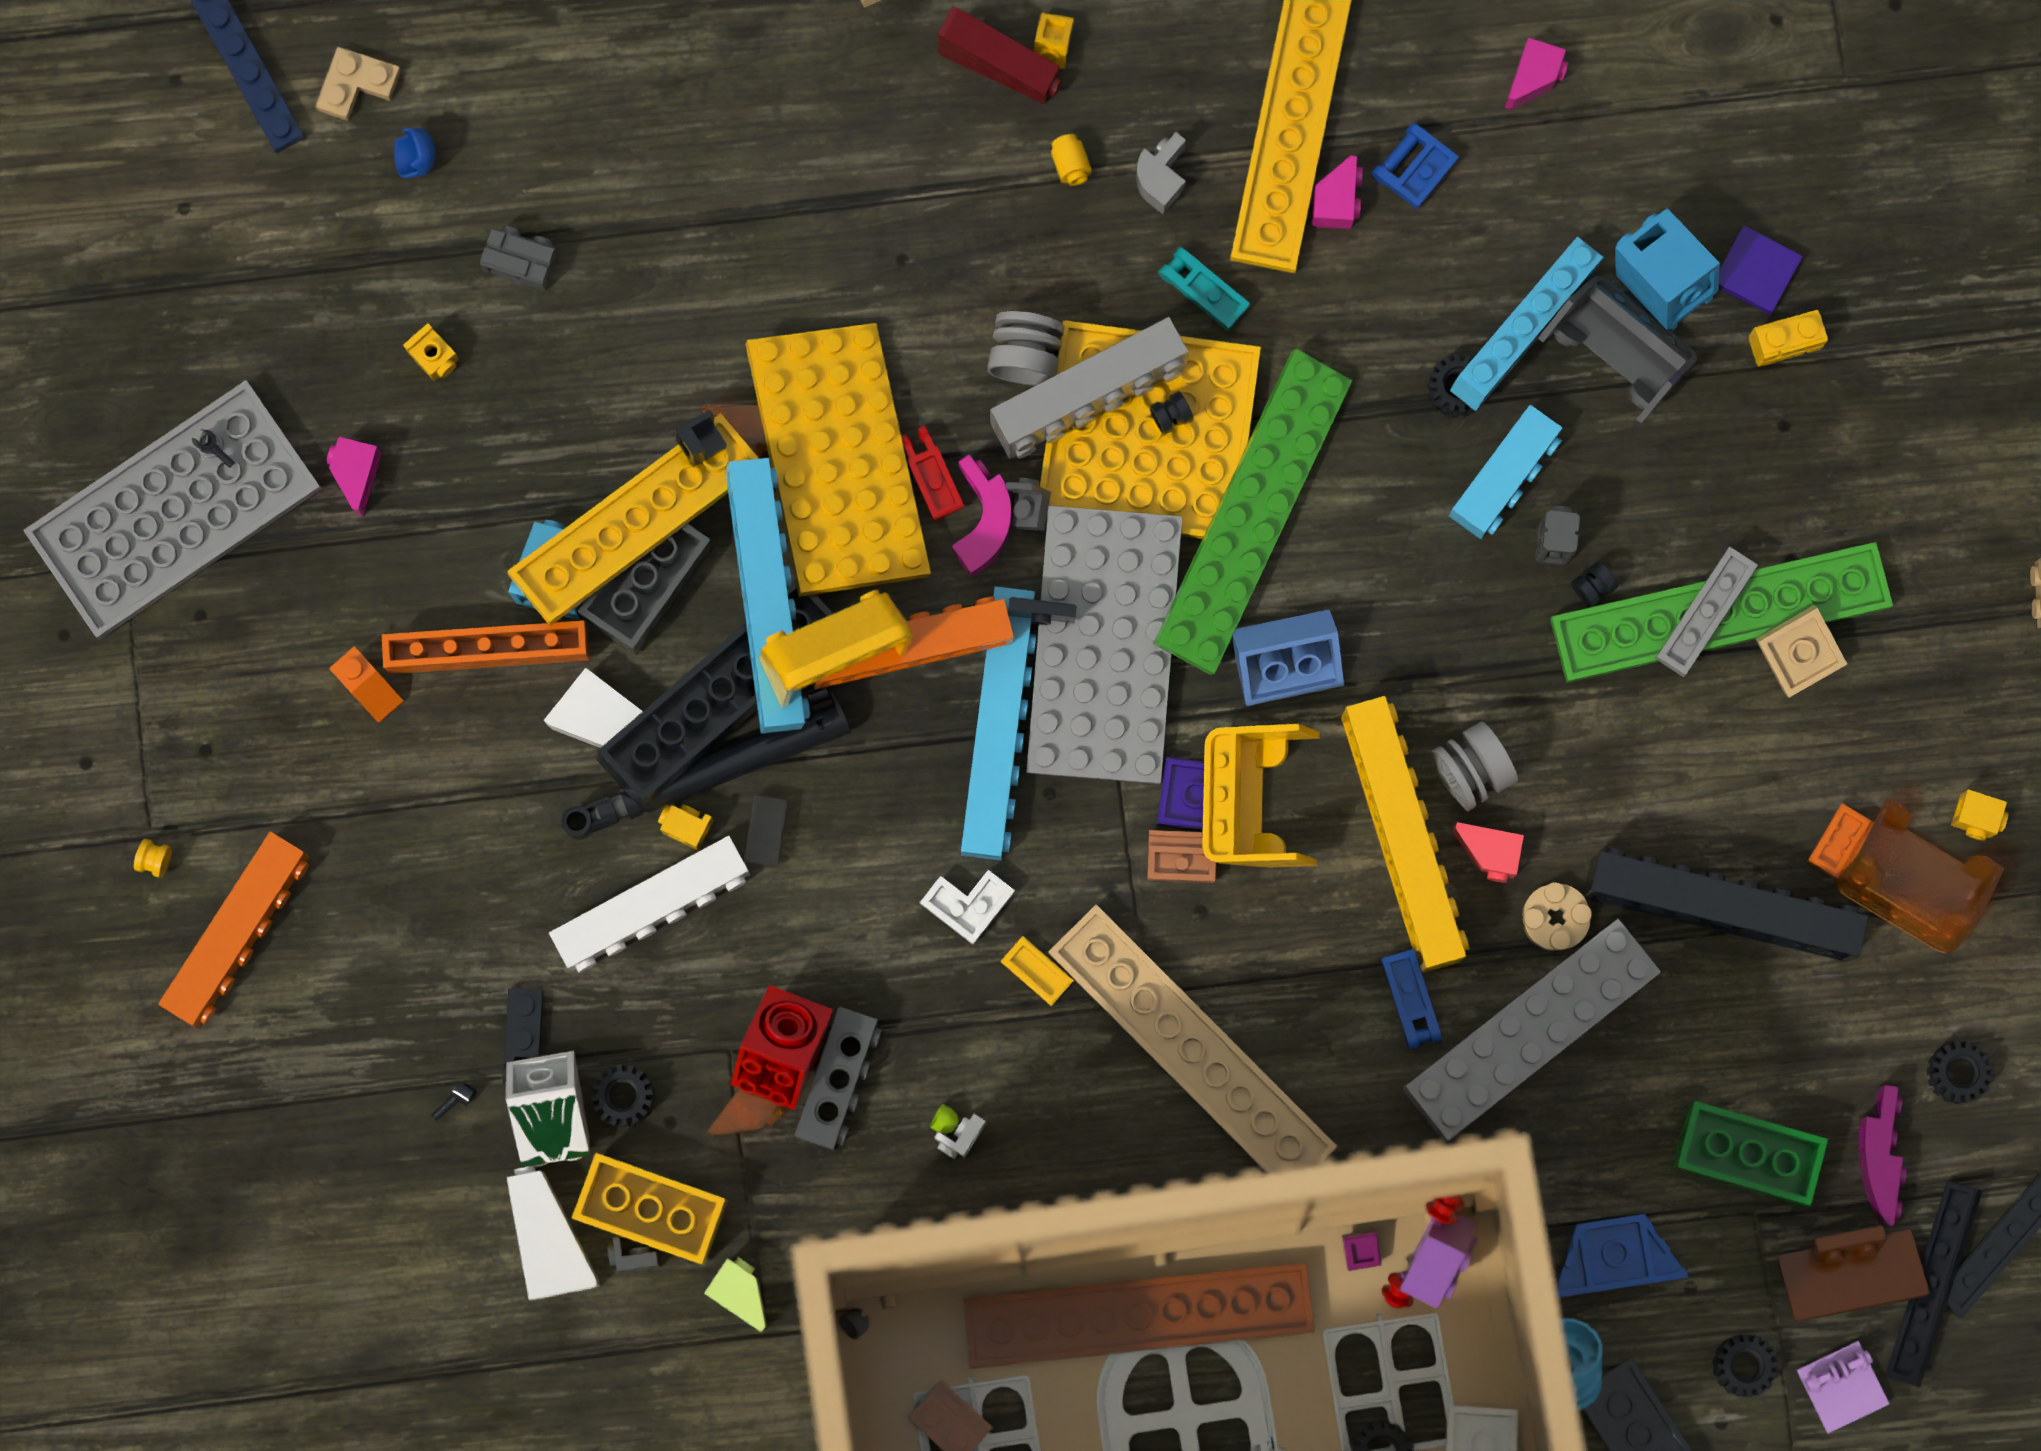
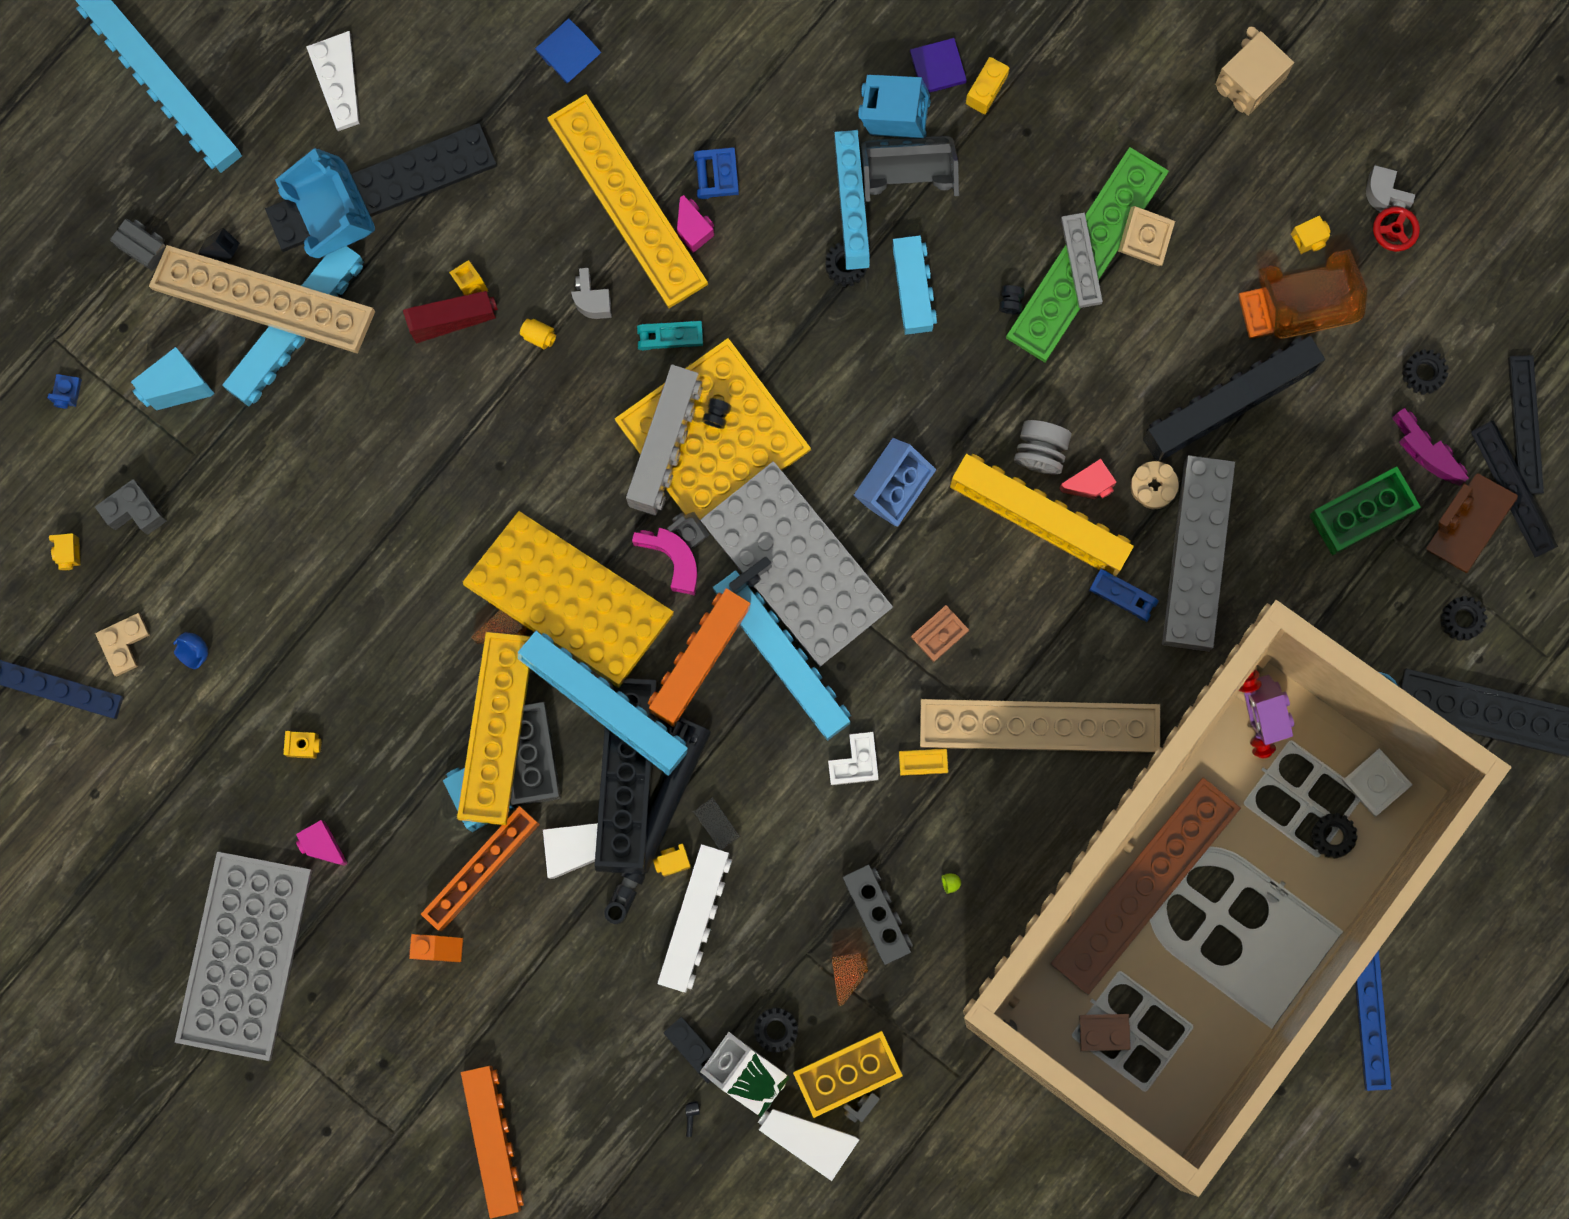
camera: 40 degrees left, 0 degrees up
yellow wheel [134,838,172,878] -> none
black hand [192,429,235,468] -> none
dark grey brick [480,226,558,291] -> none
black panel [676,410,727,467] -> none
yellowish green slope [704,1257,767,1332] -> none
red brick [731,985,833,1110] -> none
yellow windscreen [759,590,913,708] -> none
red hinge [901,425,964,522] -> none
white bracket [935,1114,986,1159] -> none
light grey wheel [987,311,1064,386] -> none
bright green plate [1153,349,1352,675] -> none
dark purple tile [1157,757,1204,831] -> none
yellow windscreen [1202,724,1320,868] -> none
magenta tile [1342,1229,1382,1271] -> none
dark pink slope [1505,38,1568,110] -> none
dark grey brick [1535,506,1580,566] -> none
blue wing [1555,1214,1688,1298] -> none
lavender hinge [1797,1341,1889,1434] -> none

